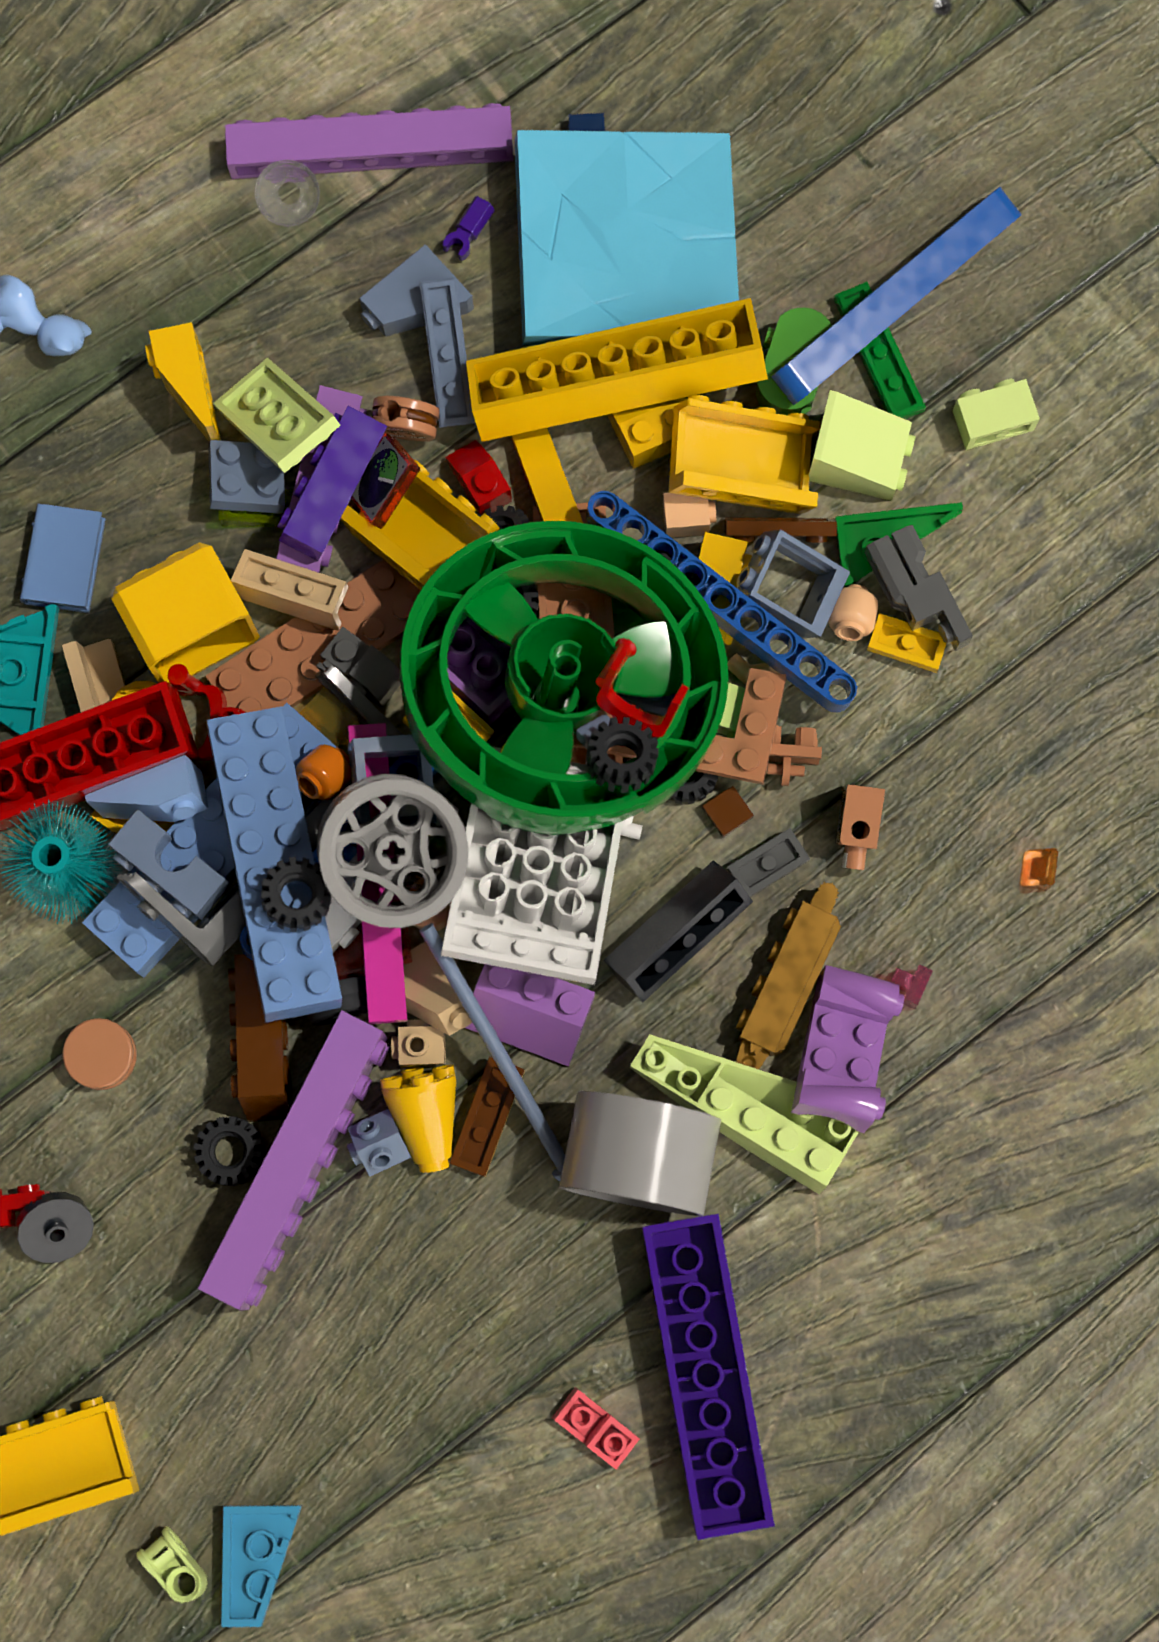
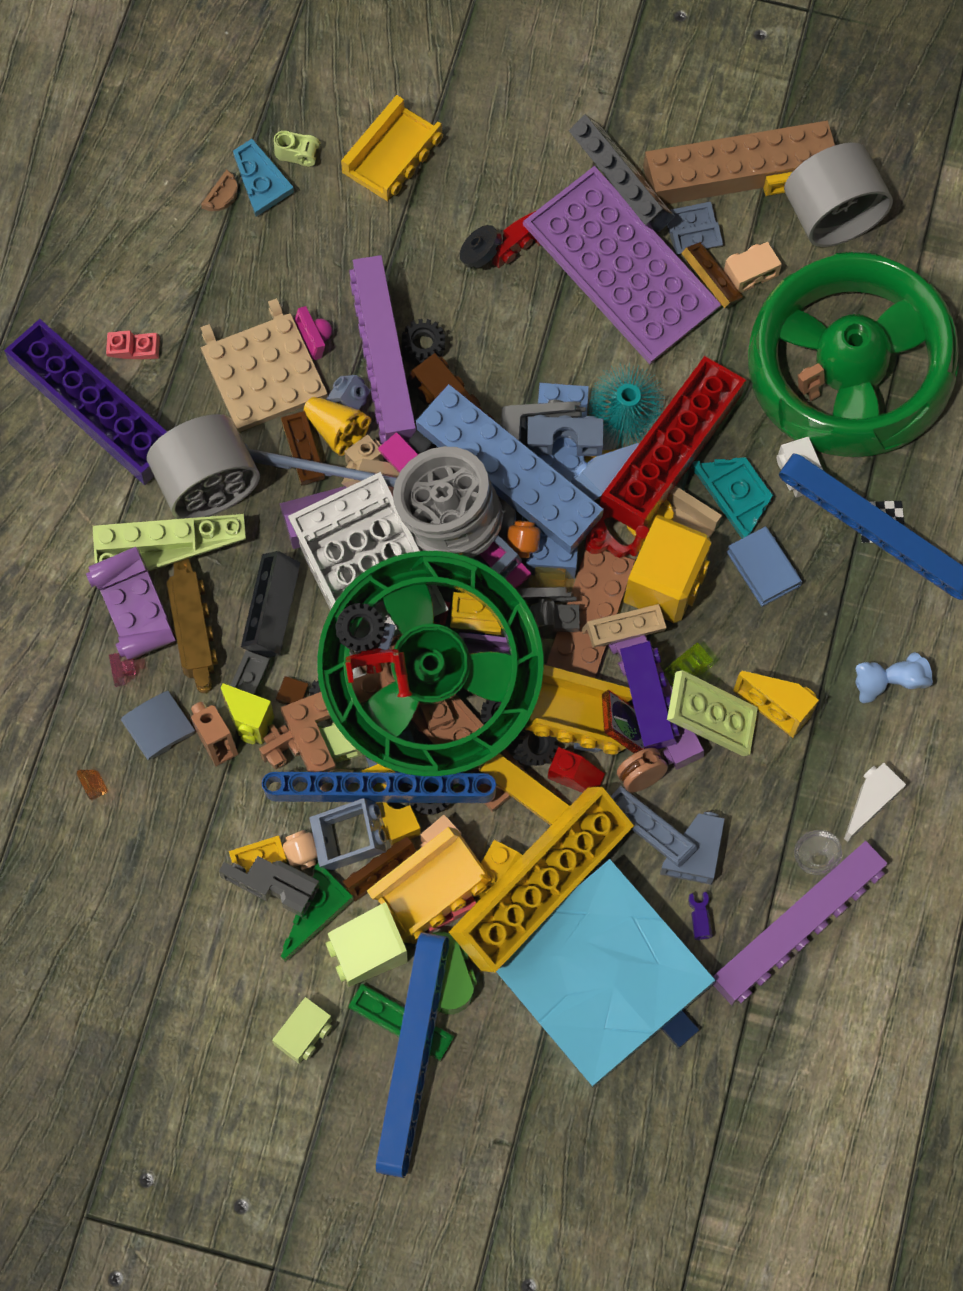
camera: 140 degrees right, 10 degrees down
nougat head [63,1018,137,1090] -> none
sand blue plate [208,440,285,514] -> none
black tyre [261,857,332,932] -> none
none -> sand blue slope [121,691,195,760]
none -> tan plate [200,298,328,432]
none -> medium nougat tile [201,170,238,211]
none -> neon yellow slope [221,683,274,744]
none -> dark pink tile [294,306,332,360]
none -> white slope [844,763,906,842]

